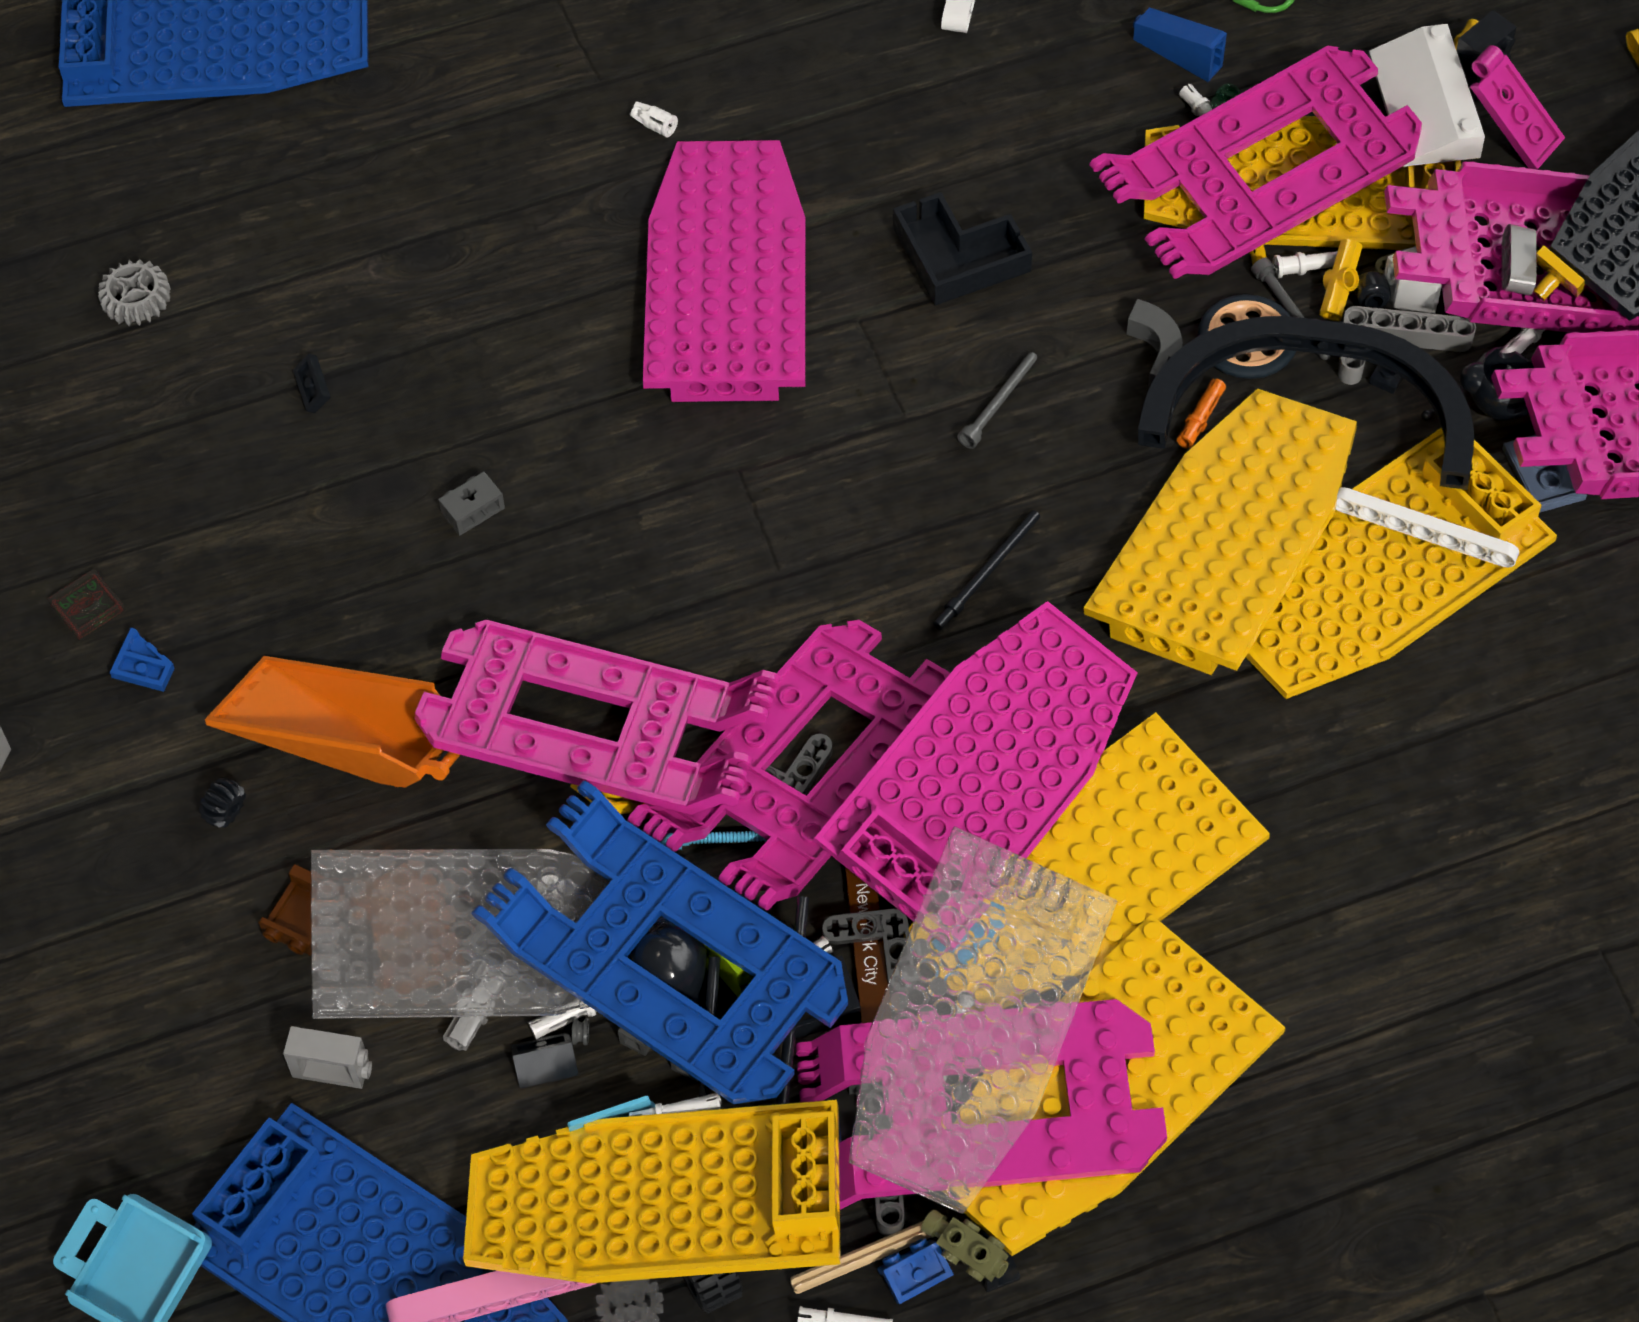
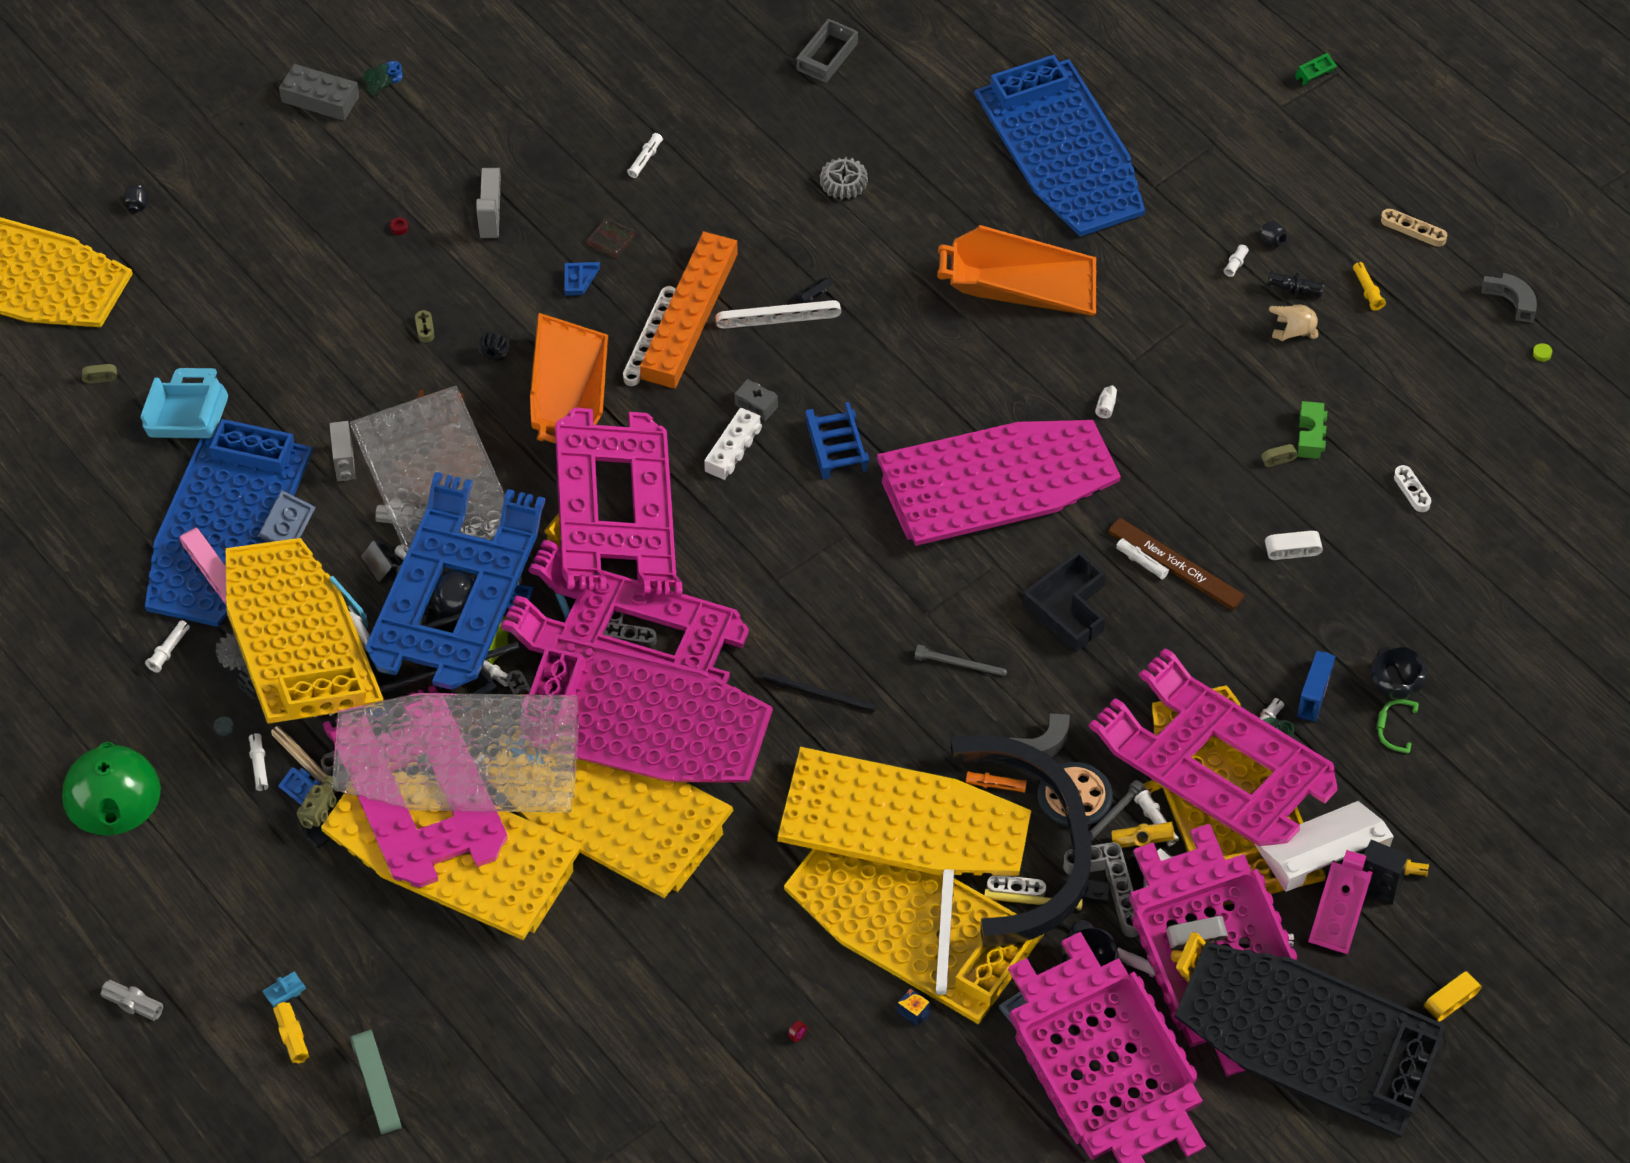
camera: 70 degrees right, 5 degrees down
none -> sand blue tile [258,490,316,542]
none -> sand green beam [350,1030,402,1135]
none -> olive beam [415,310,435,343]
none -> white beam [623,286,676,386]
none -> orange brick [640,231,738,389]
none -> white brick [704,408,762,480]
none -> white beam [715,301,841,329]
none -> dark red tile [788,1021,807,1042]
none -> blue fence [806,402,869,480]
none -> brick [897,988,930,1026]
none -> orange windscreen [937,225,1096,316]
none -> light yellow bar [984,889,1082,911]
none -> white beam [987,876,1046,897]
none -> reddish brown tile [1108,518,1245,611]
none -> white pin [1116,538,1169,580]

